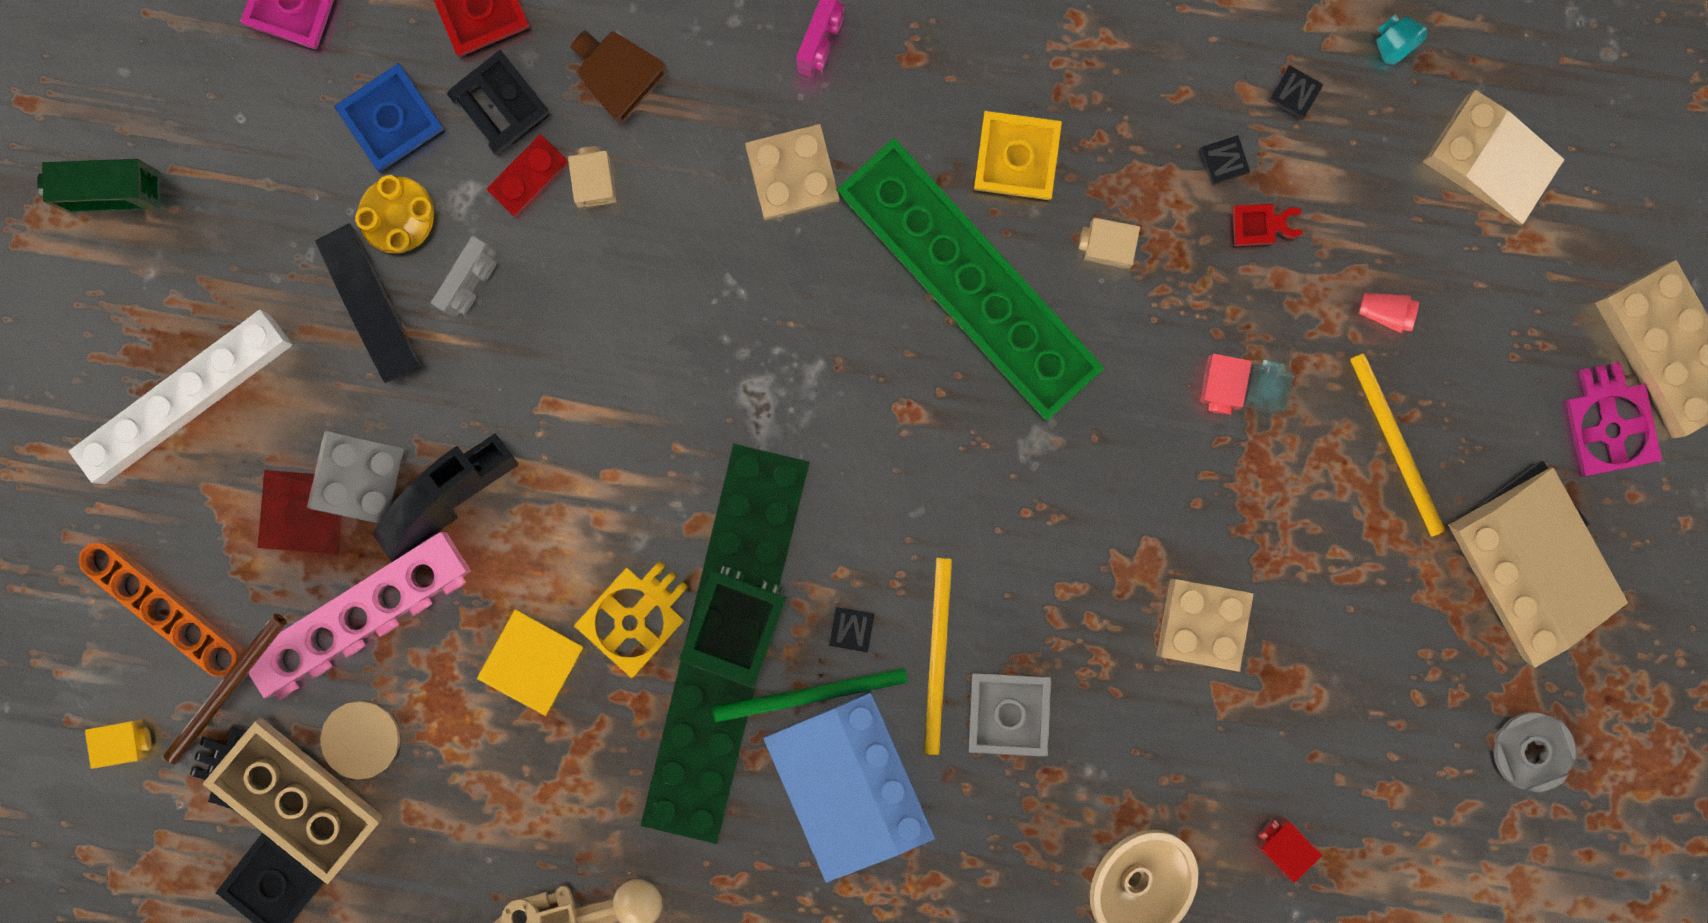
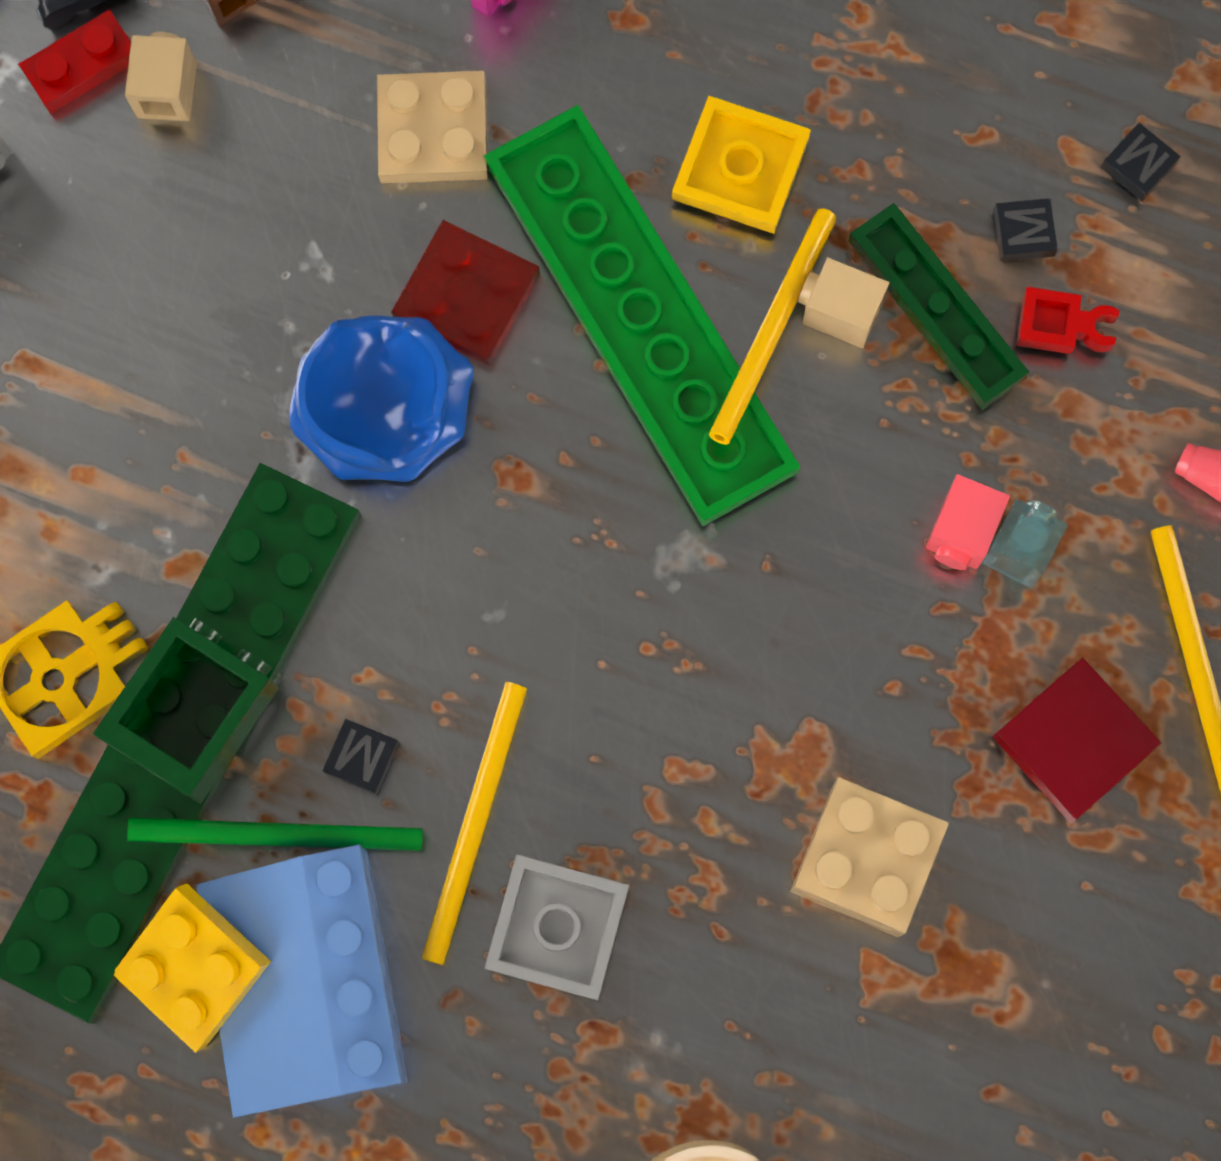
camera: 15 degrees right, 10 degrees down
none -> yellow plate [114,883,271,1053]
none -> blue piece [289,315,474,482]
none -> clear red plate [391,220,540,366]
none -> yellow piece [709,208,837,445]
none -> dark green plate [848,203,1030,410]
none -> dark red slope [992,657,1162,824]

